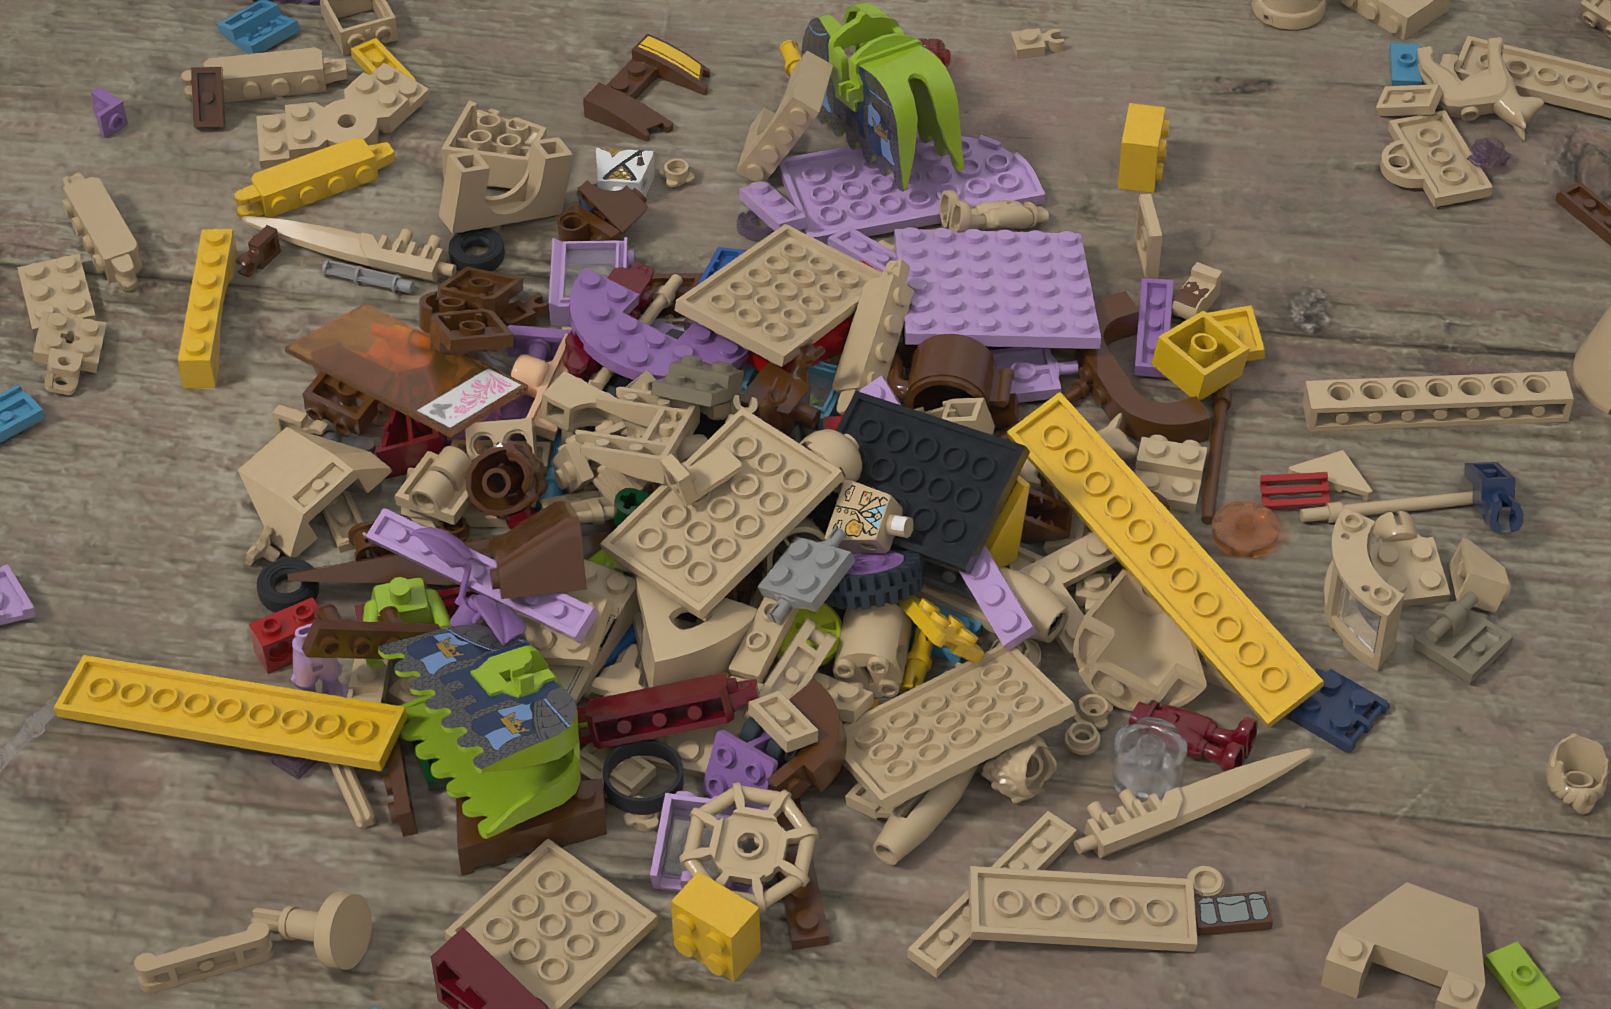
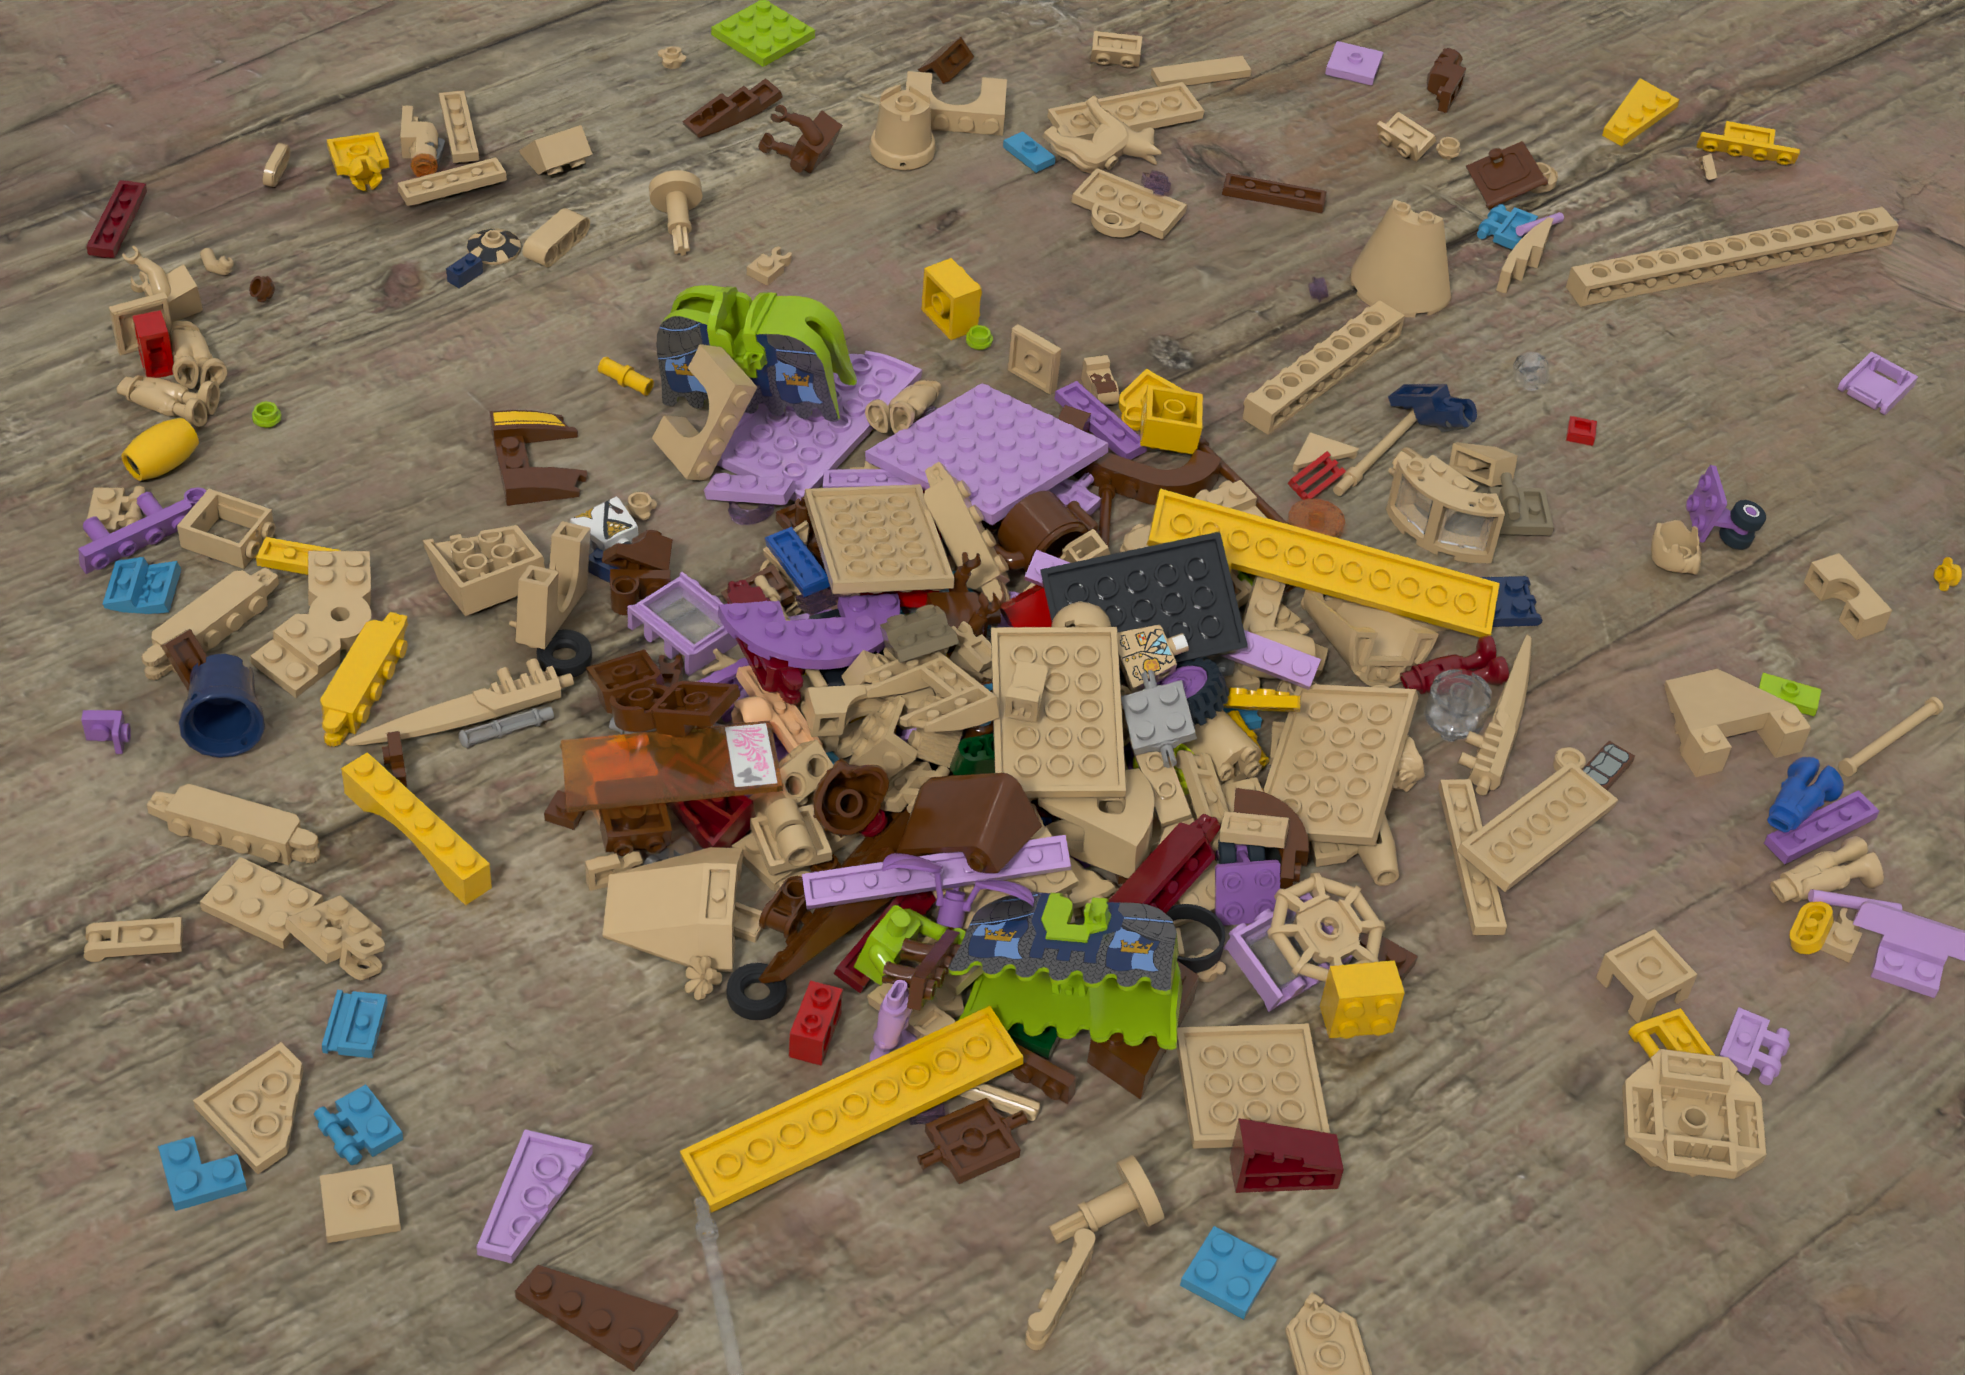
camera: 50 degrees left, 0 degrees up
tan plate [1376,84,1443,116] -> none
none -> dark blue piece [178,654,265,758]
none -> reddish brown plate [917,1098,1028,1184]
none -> lime plate [966,325,993,350]
none -> clear purple plate [1308,277,1328,302]

